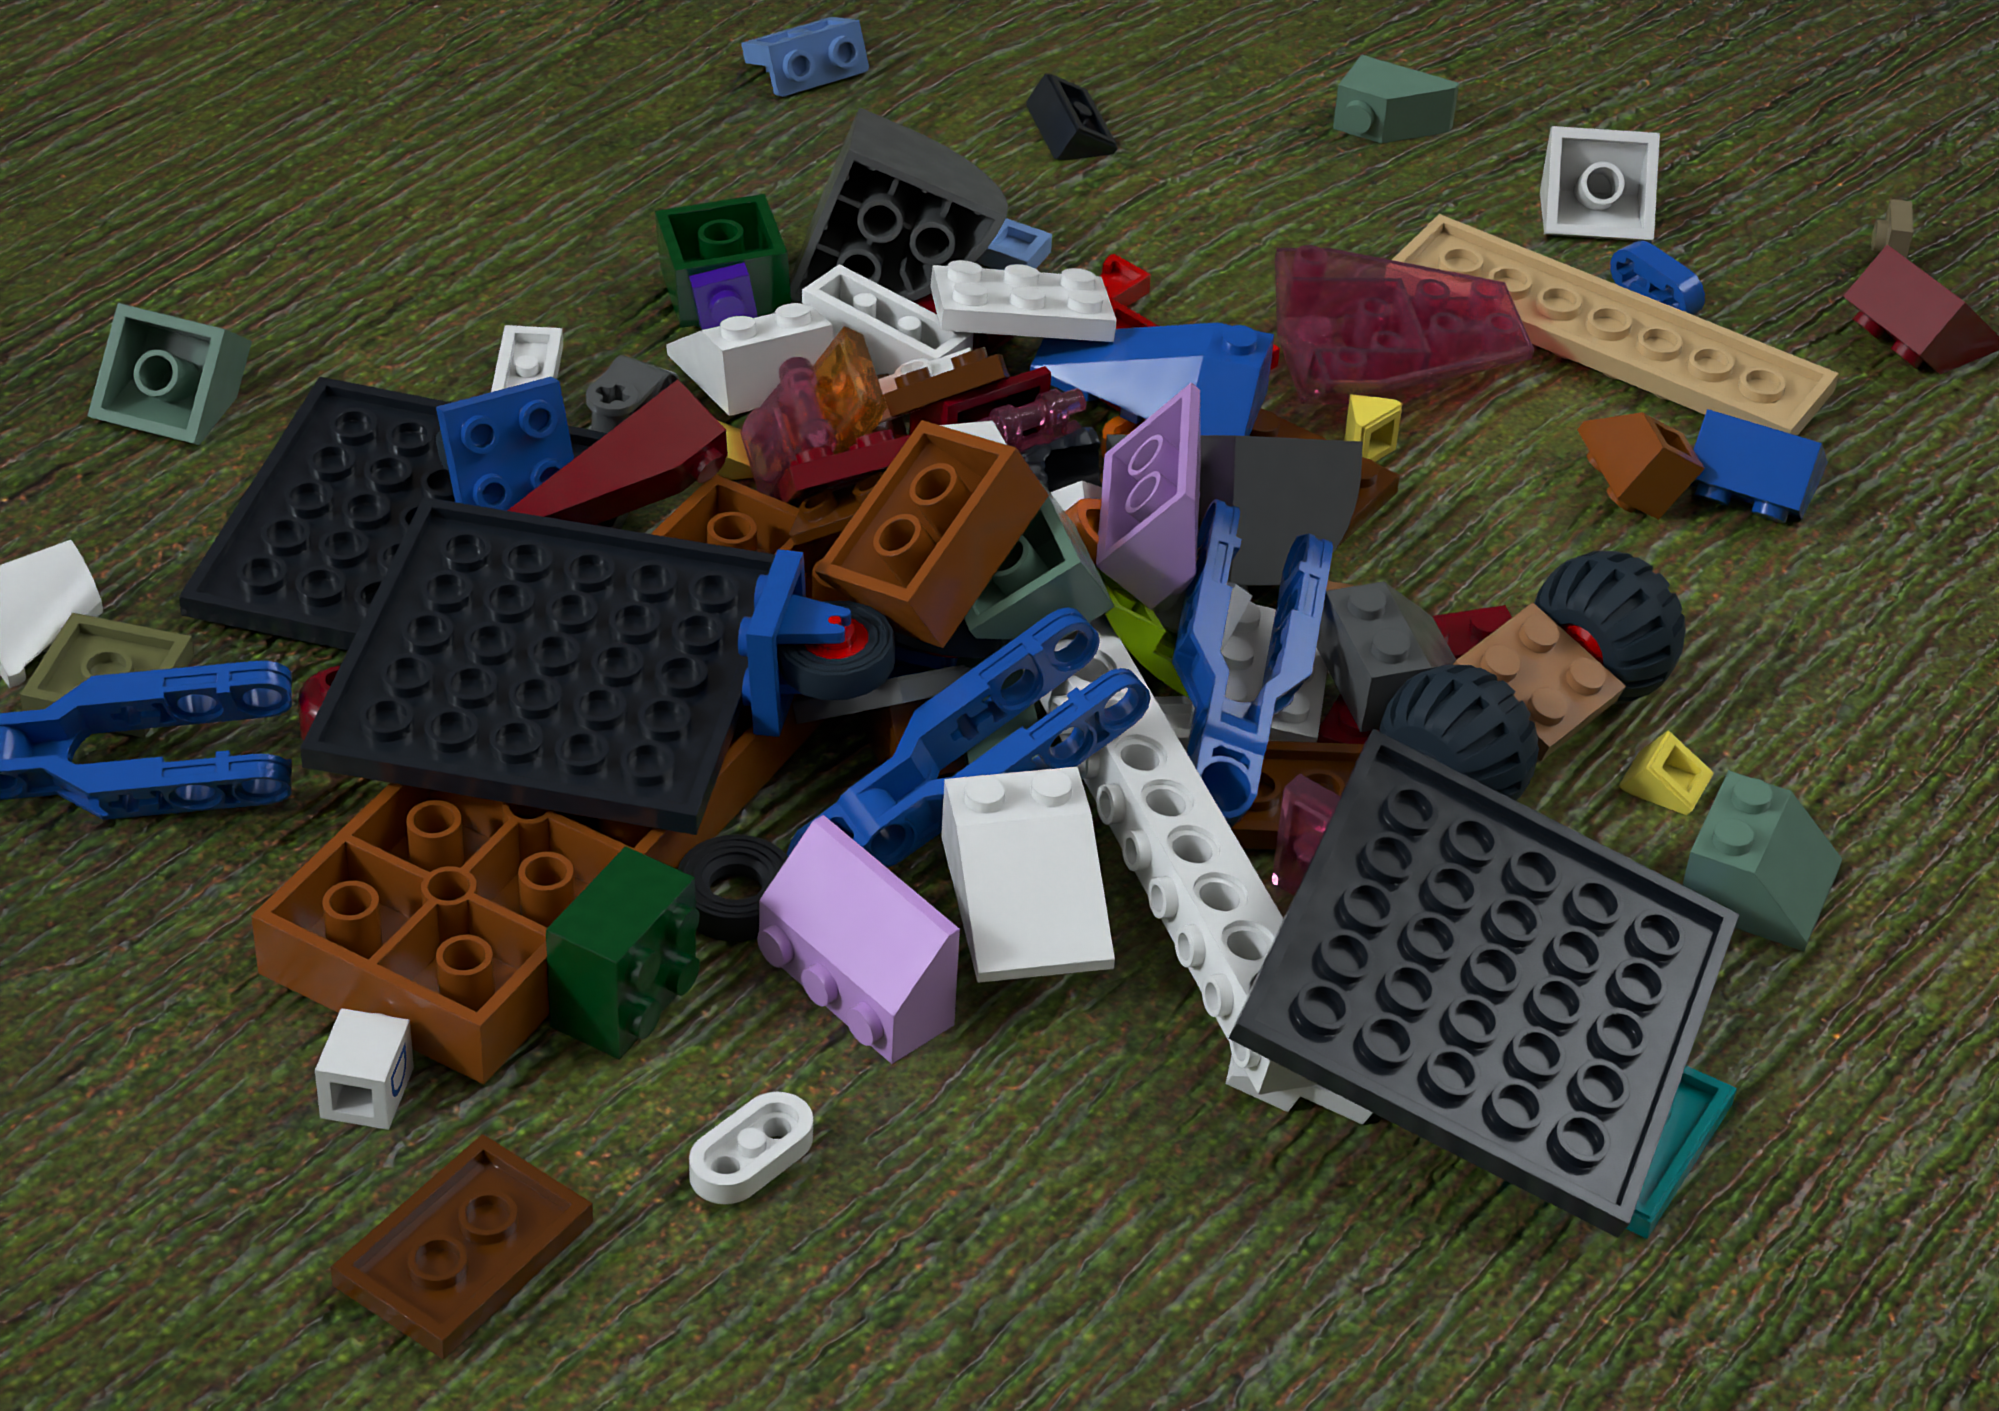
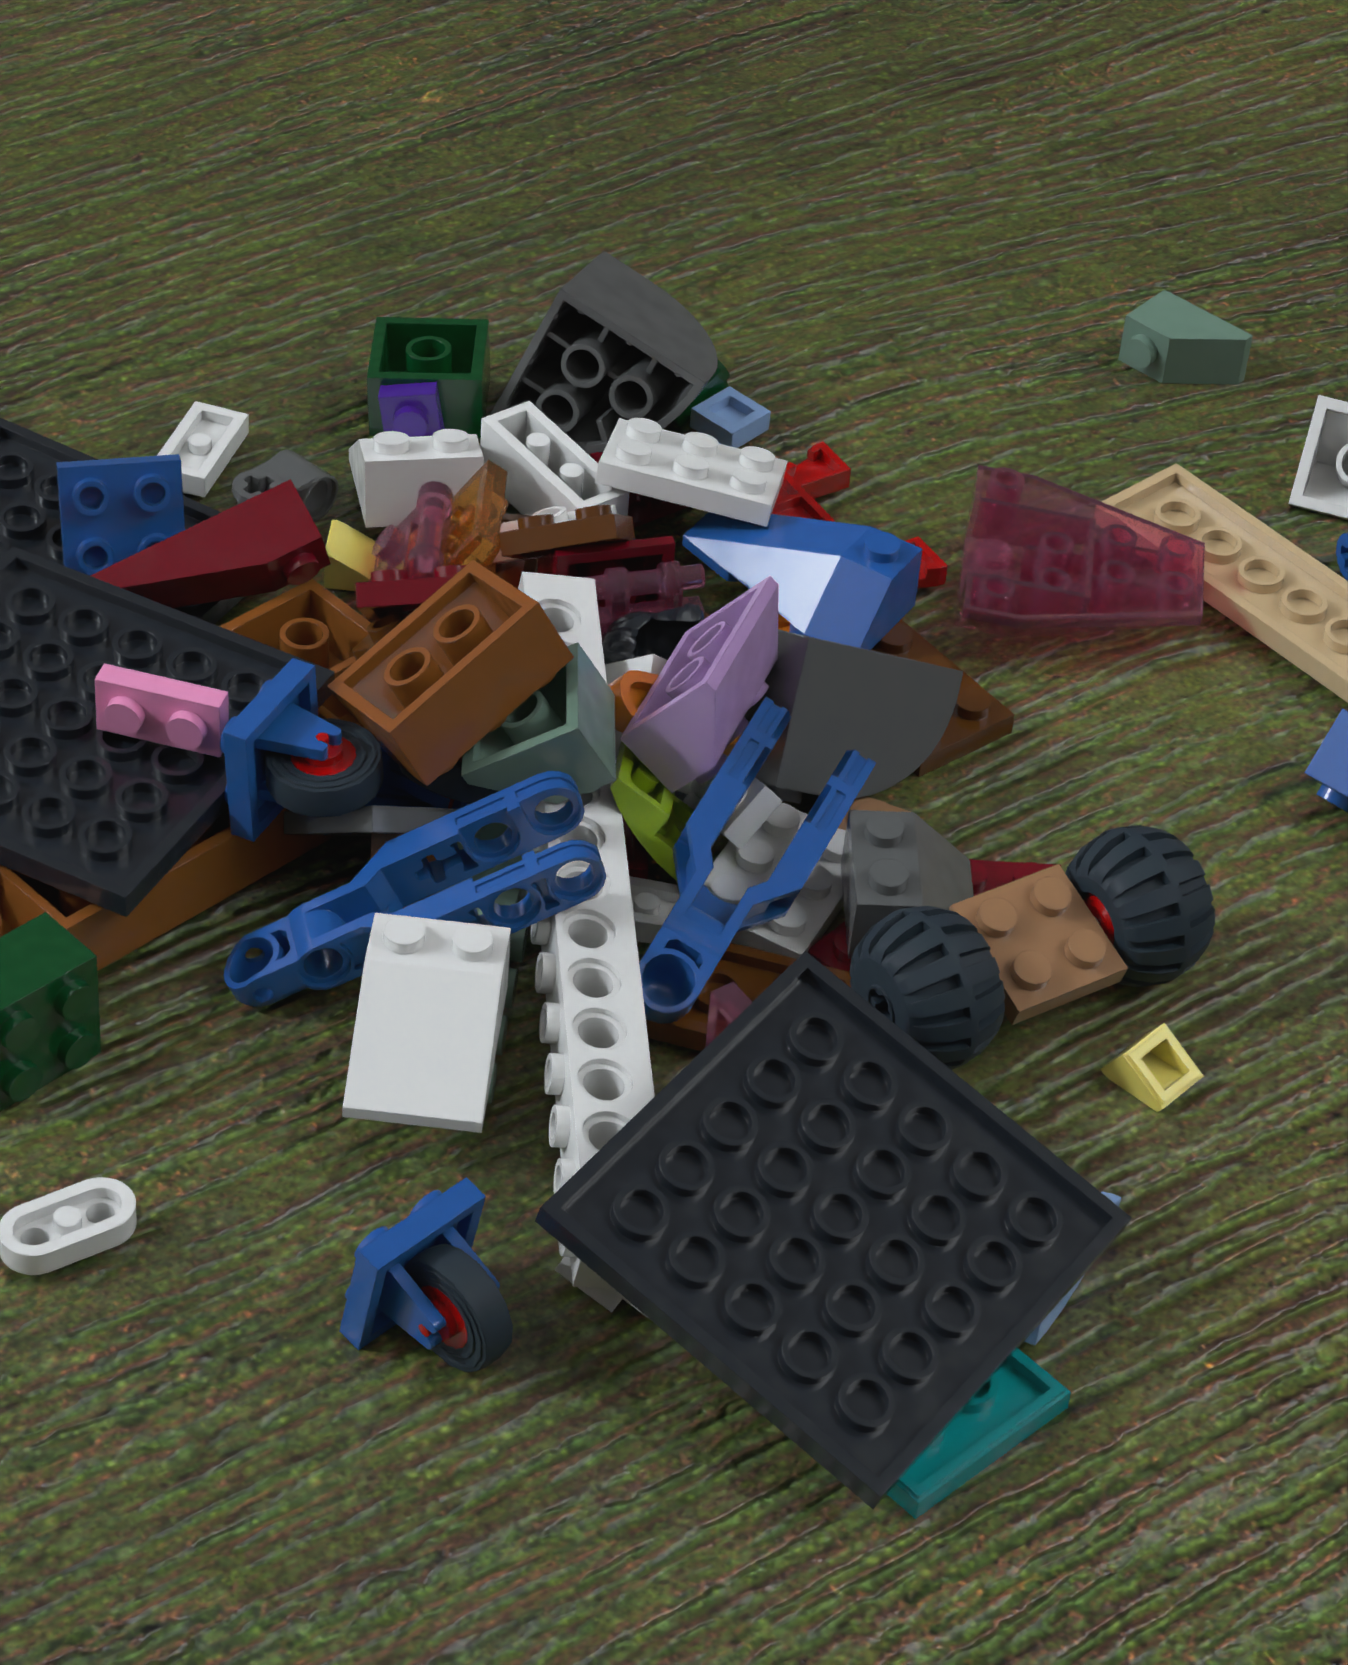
camera: 15 degrees right, 0 degrees up
black tyre [678,834,788,941] -> none
medium blue bracket [741,17,869,97] -> none
lavender slope [757,815,960,1064] -> none
black slope [1026,73,1118,160] -> none
light yellow slope [1344,394,1402,462] -> none
dark orange slope [1577,412,1705,520] -> none
sand green slope [1683,770,1842,952] -> none
none -> bright pink plate [94,663,229,757]
none -> plate [339,1177,513,1372]

